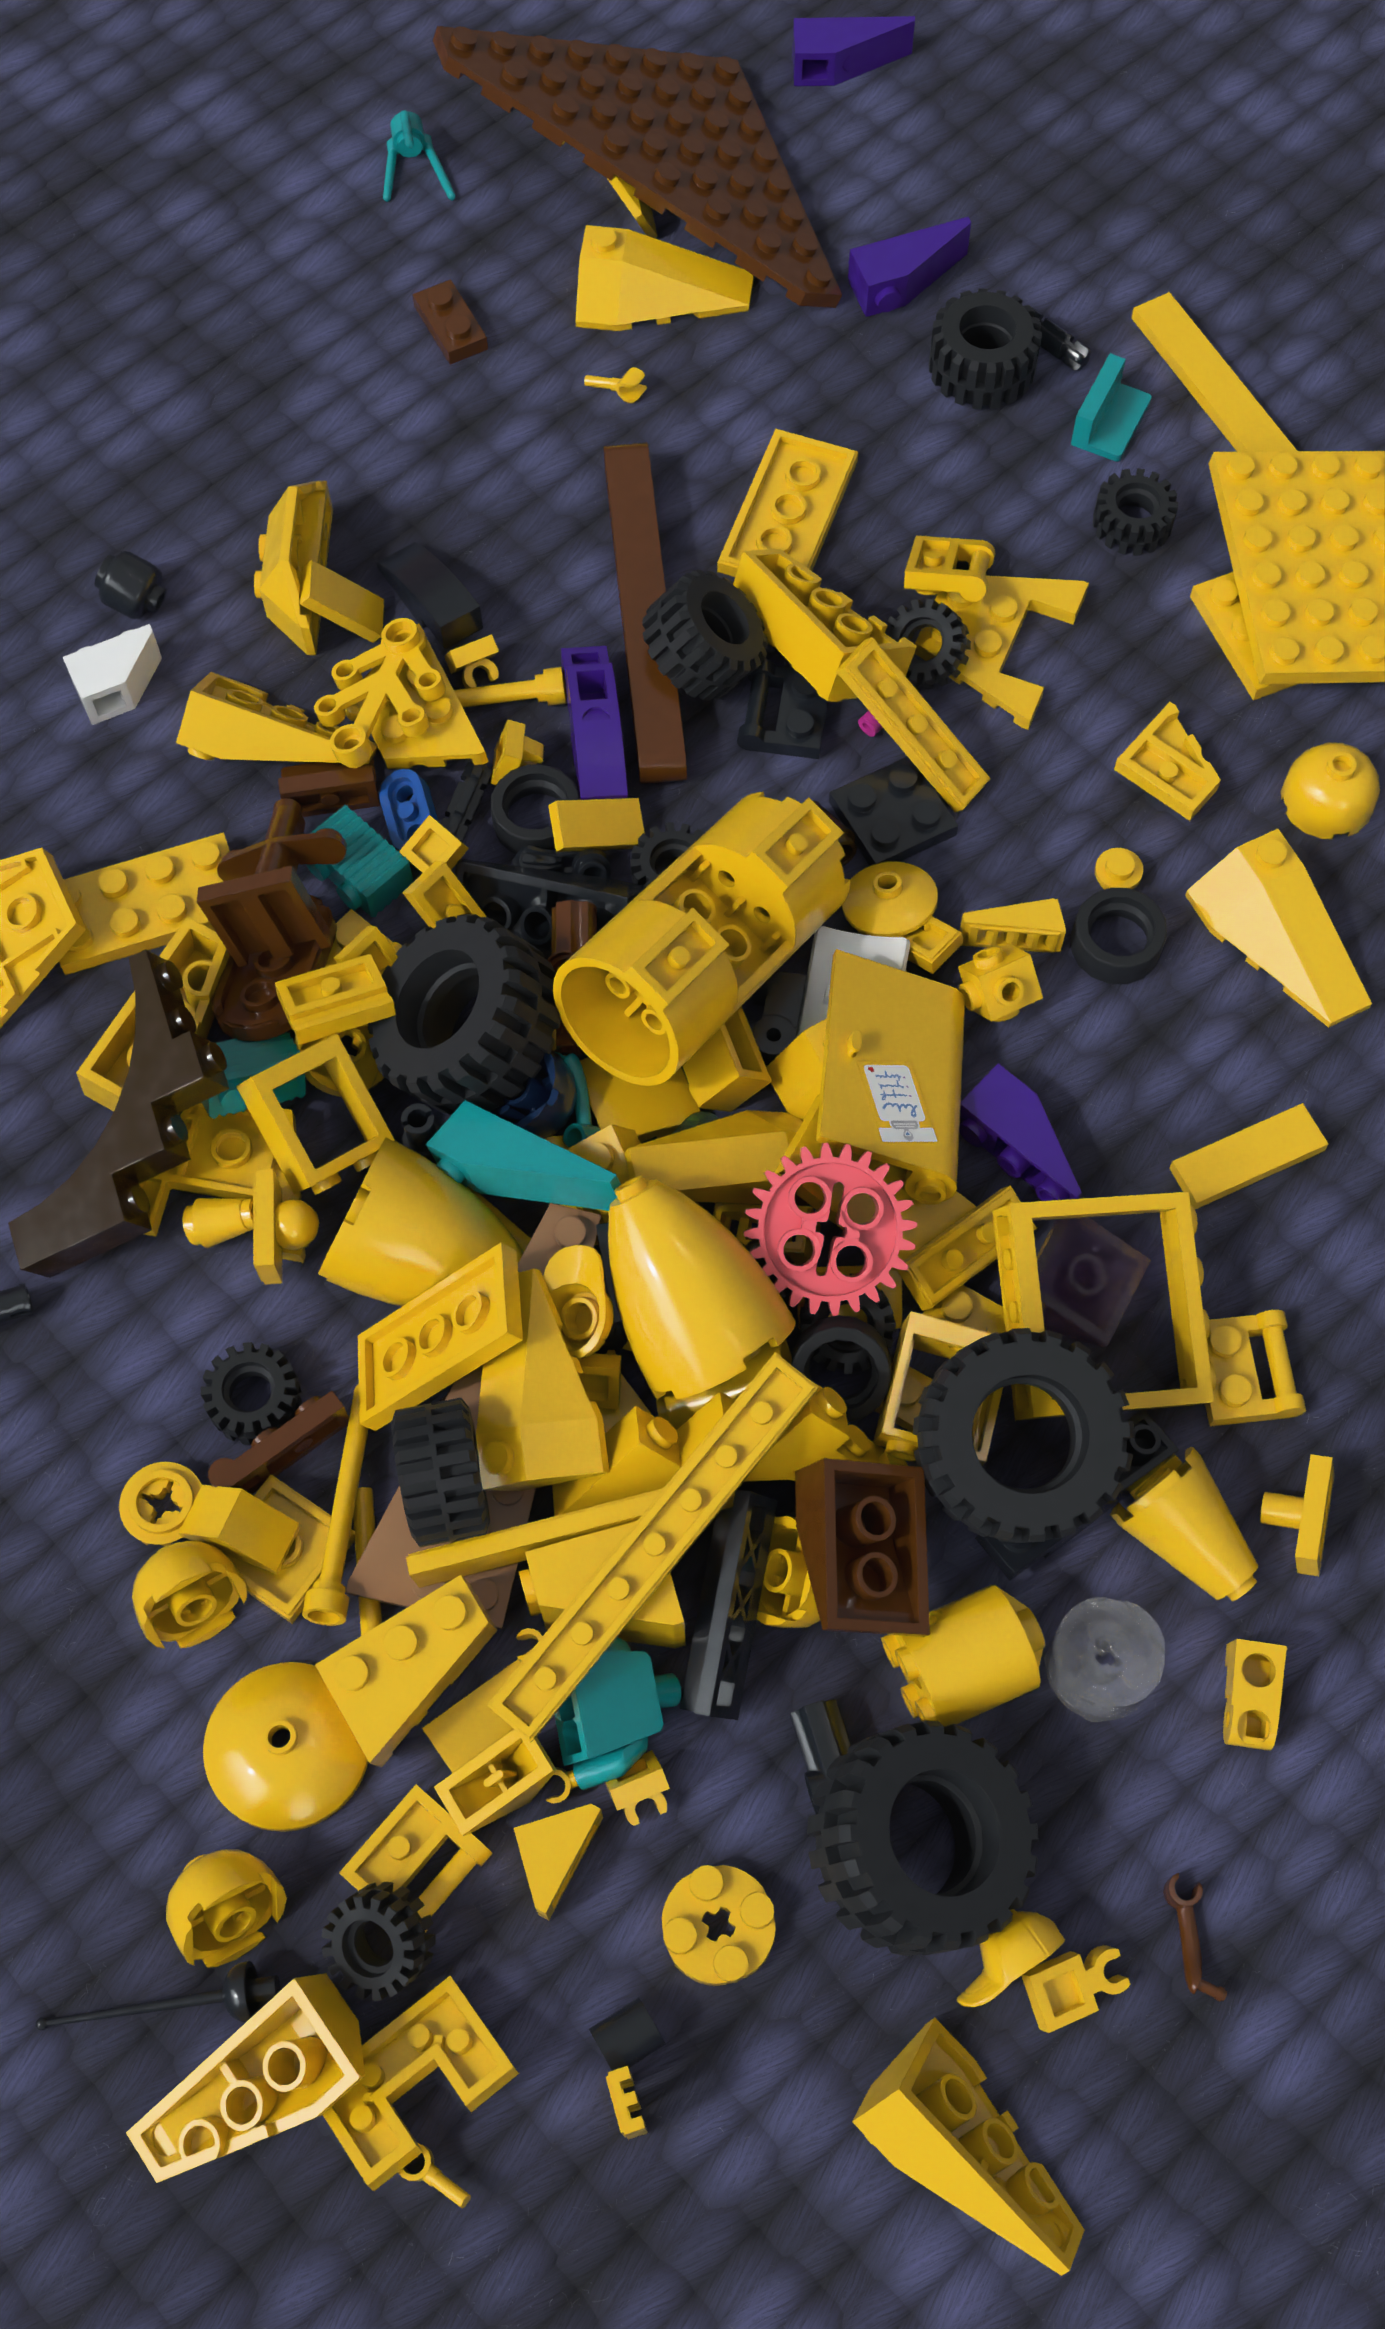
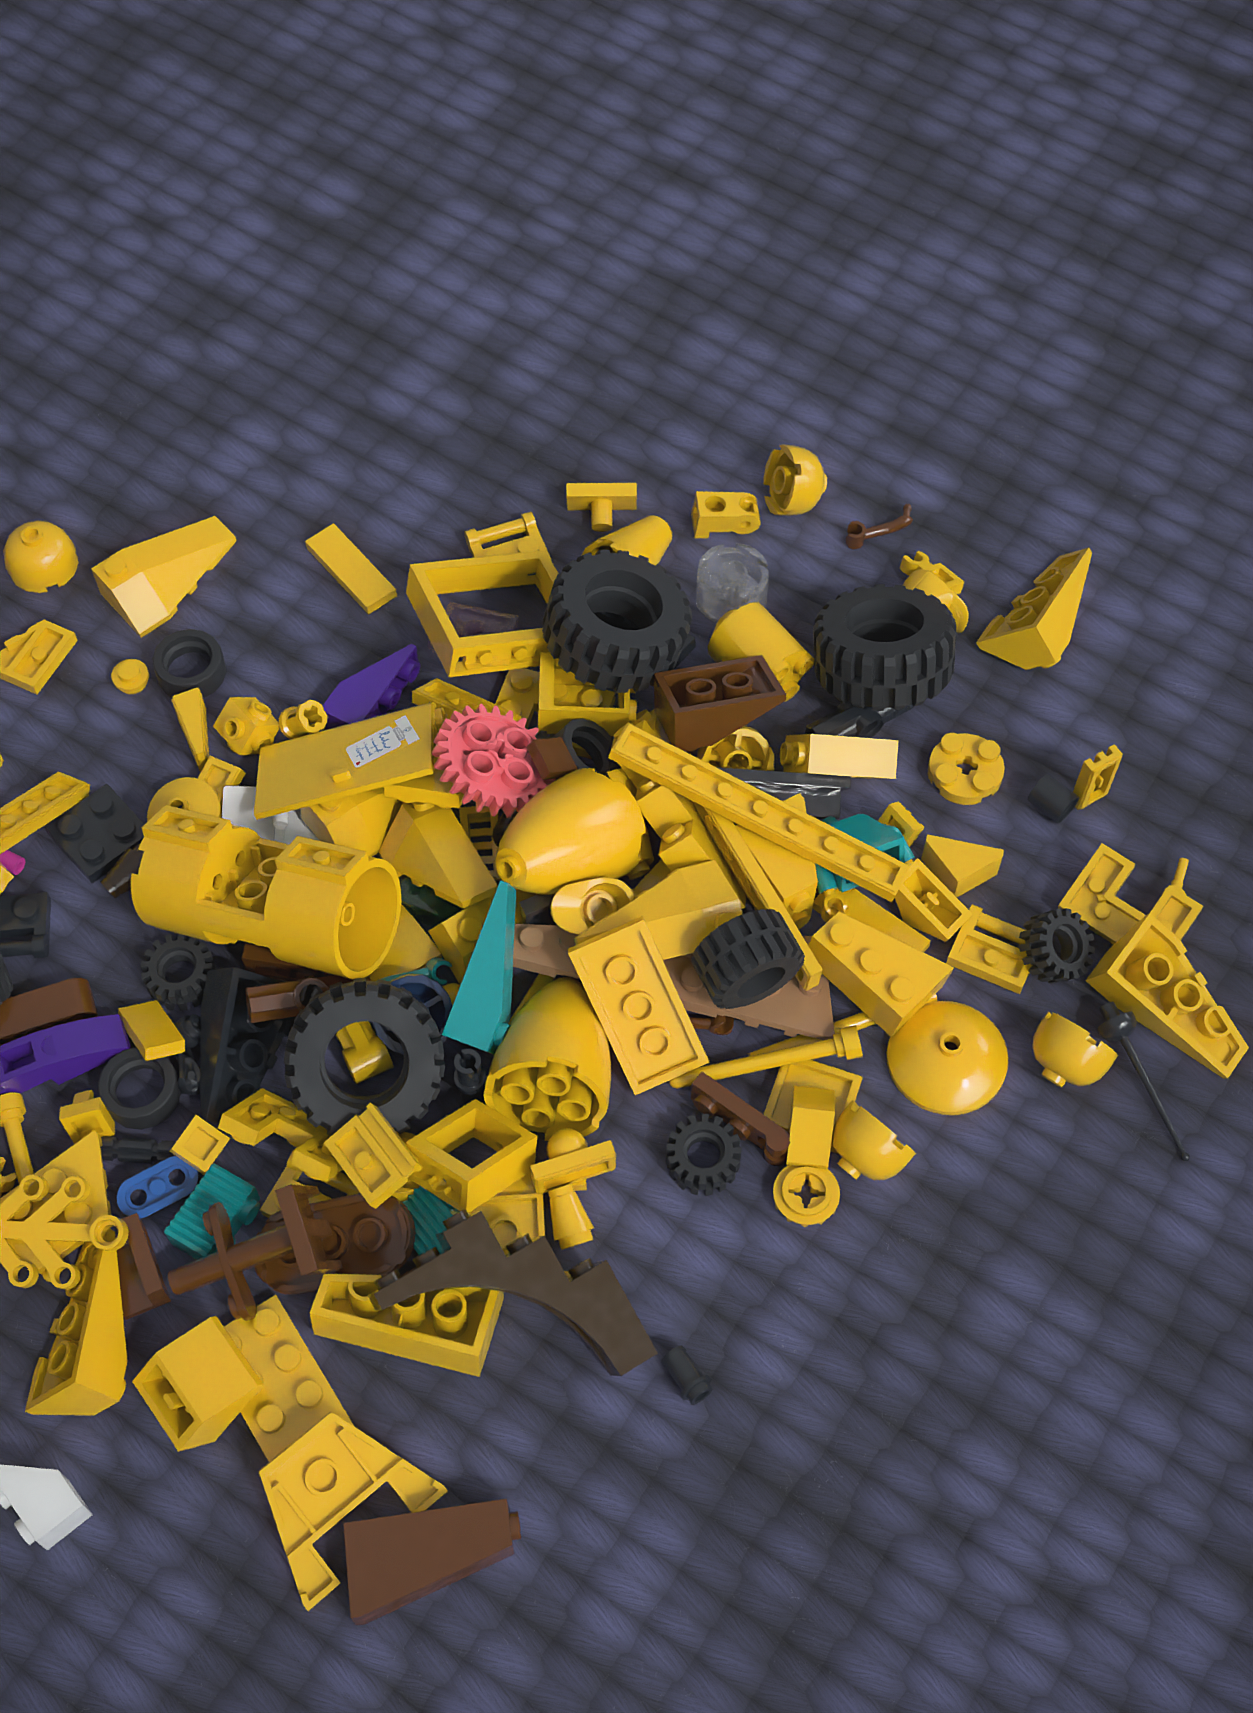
camera: 105 degrees left, 5 degrees down
none -> yellow slope [132,1316,264,1452]
none -> yellow bush [279,700,327,739]
none -> reddish brown tile [526,737,578,780]
none -> yellow cylinder [763,445,827,516]
none -> yellow window [780,734,898,779]

